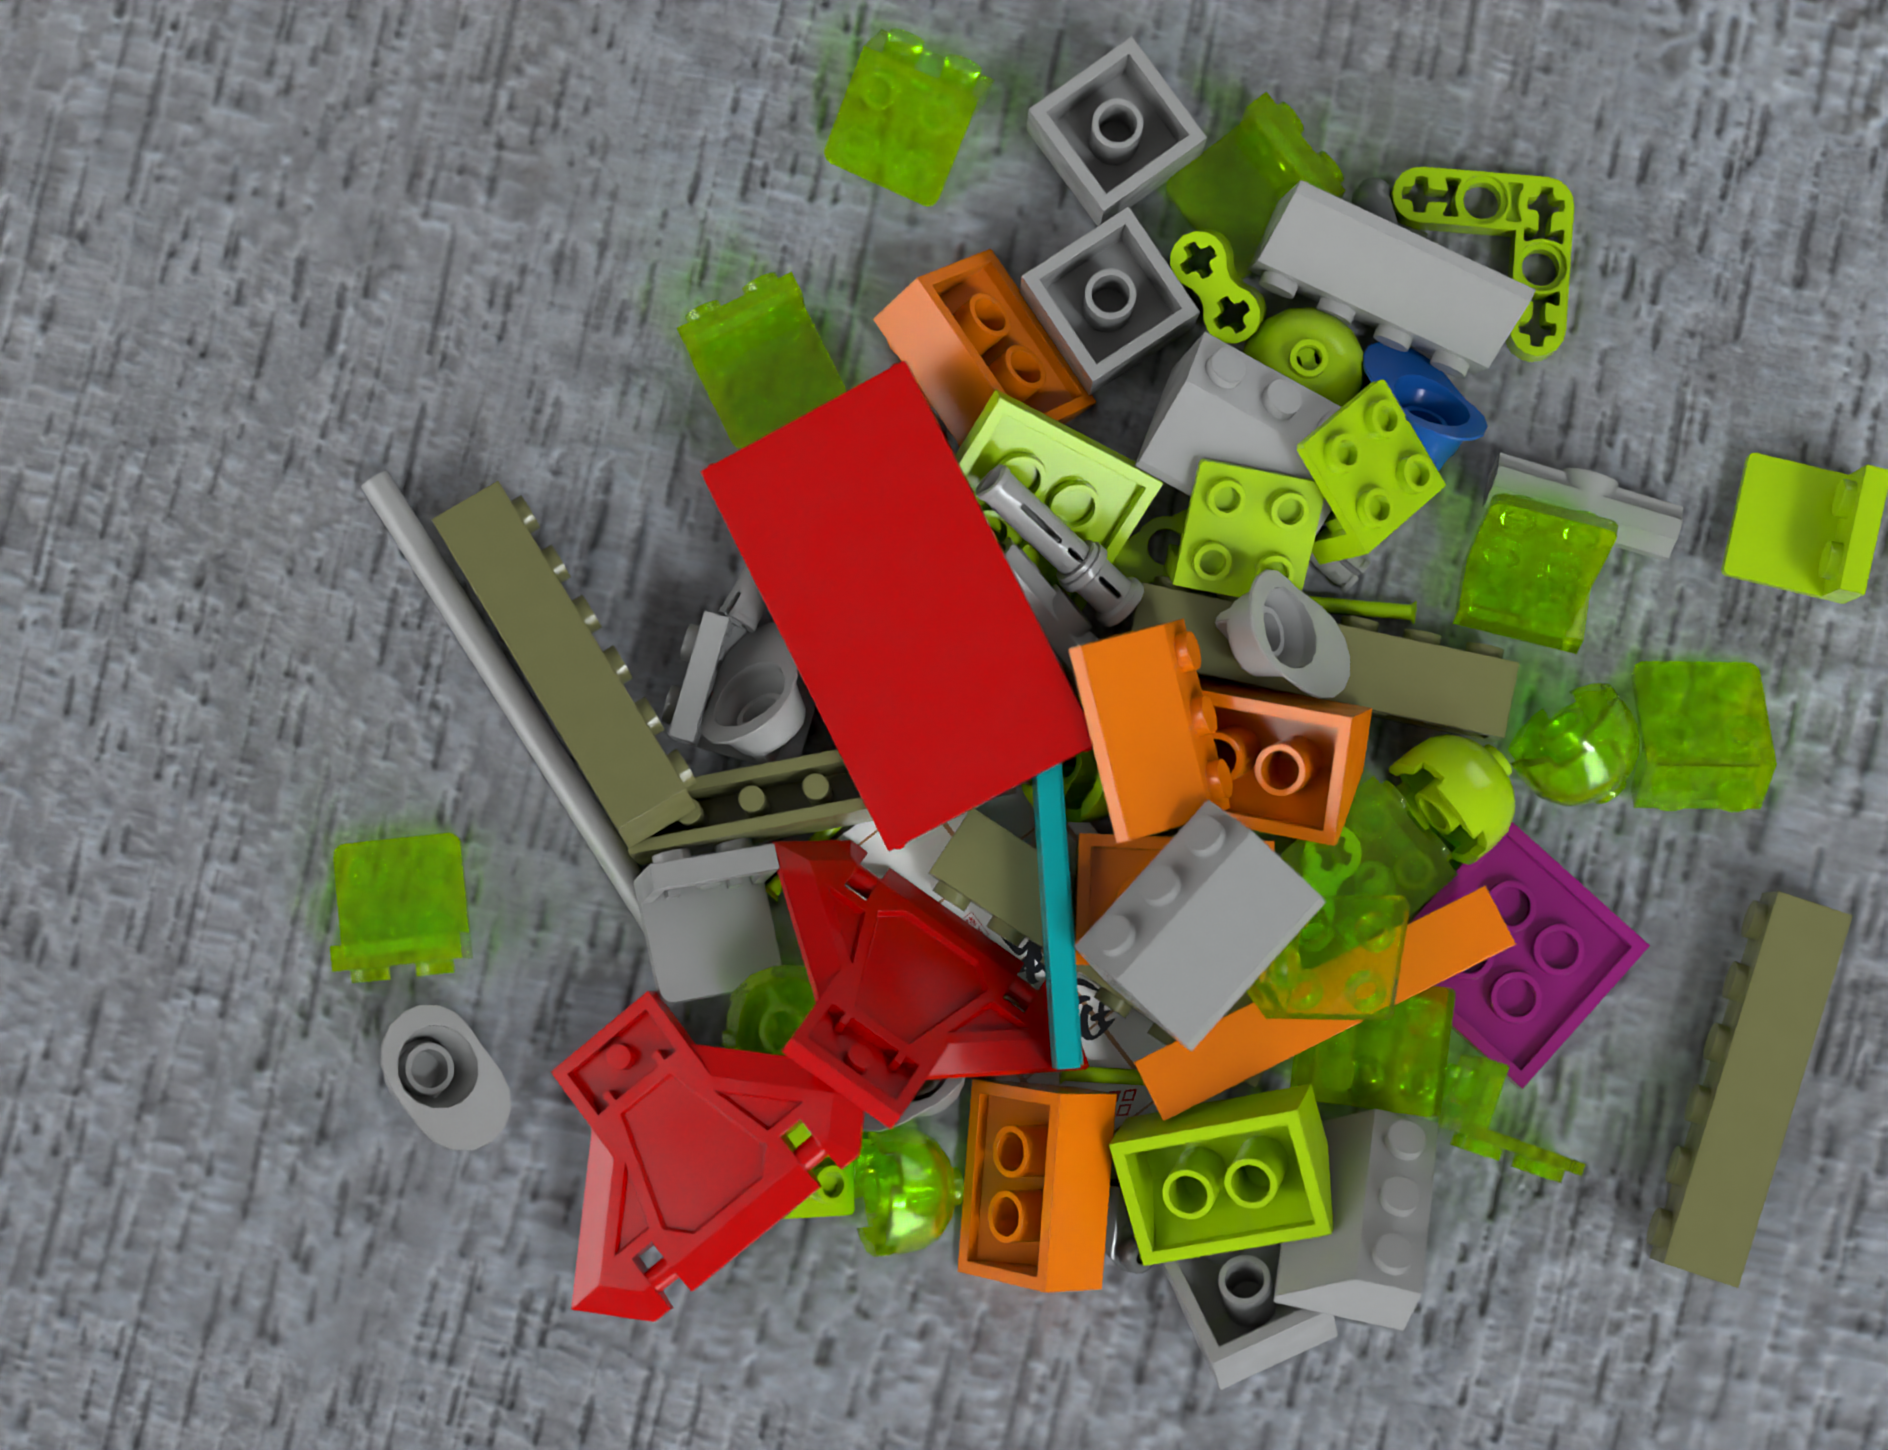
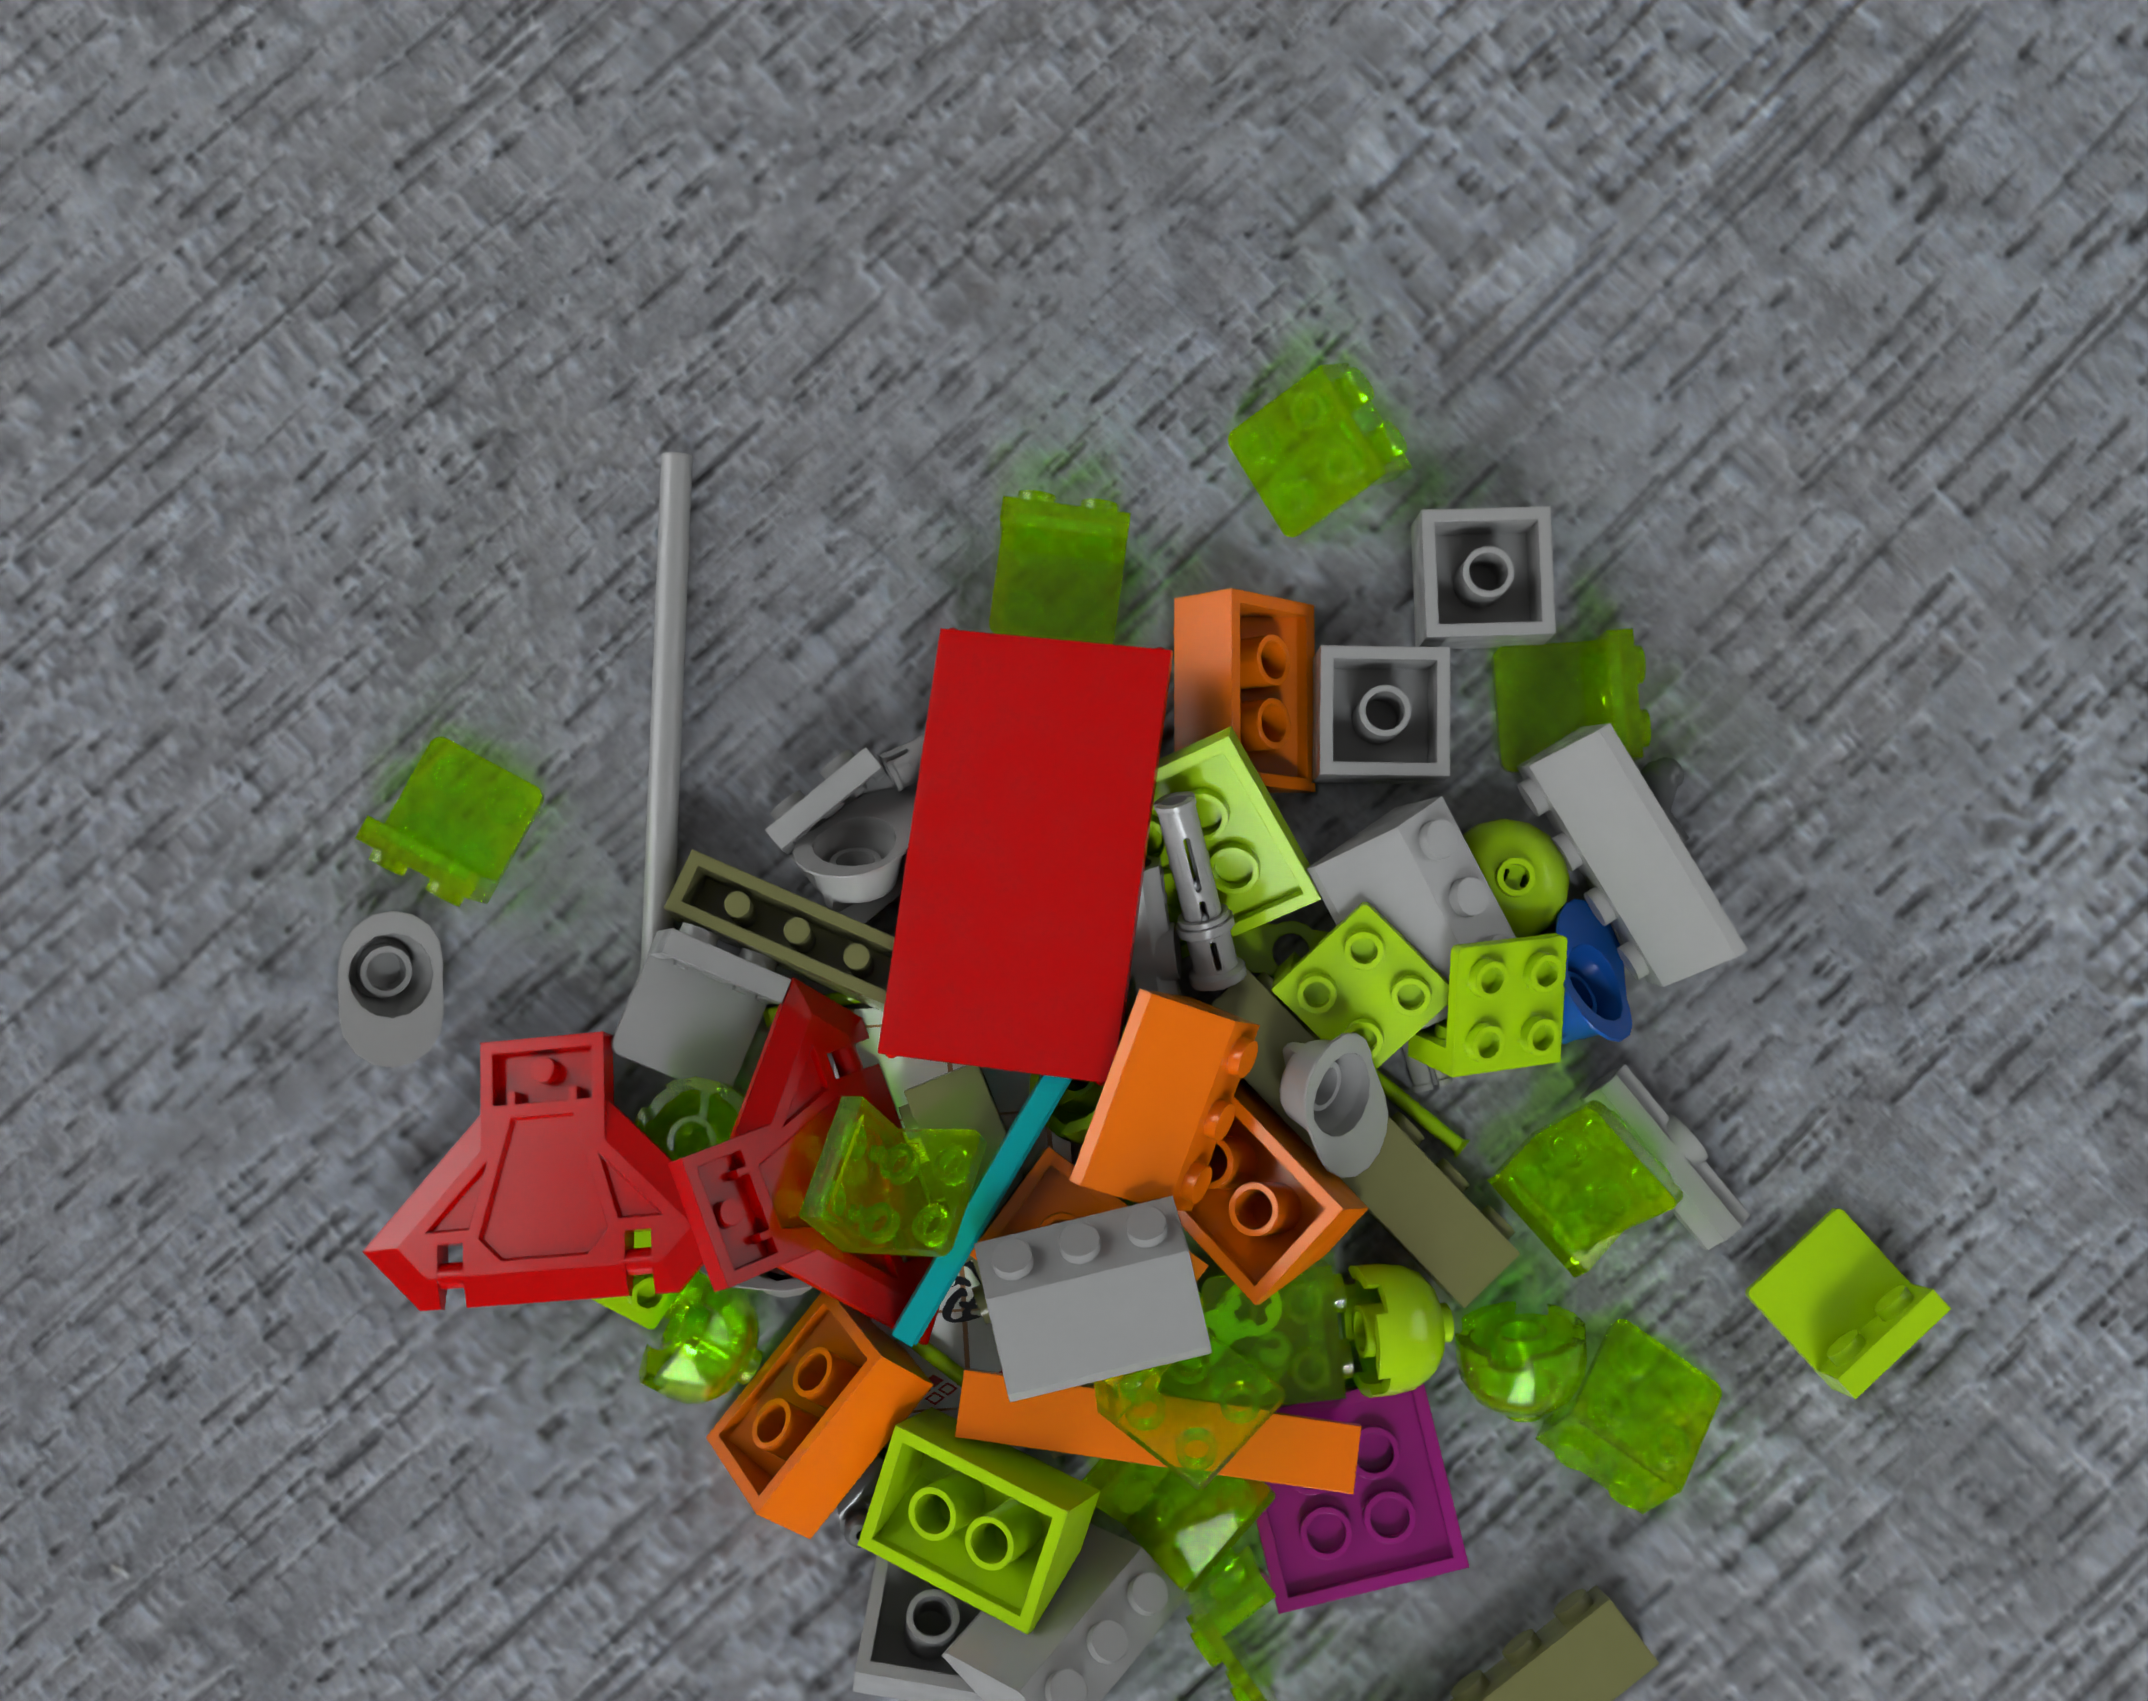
camera: 35 degrees right, 0 degrees up
olive brick [431,481,697,849] -> none
lime axle [1170,229,1267,343] -> none
lime beam [1390,167,1574,362] -> none
none -> clear neon green bracket [798,1096,987,1257]

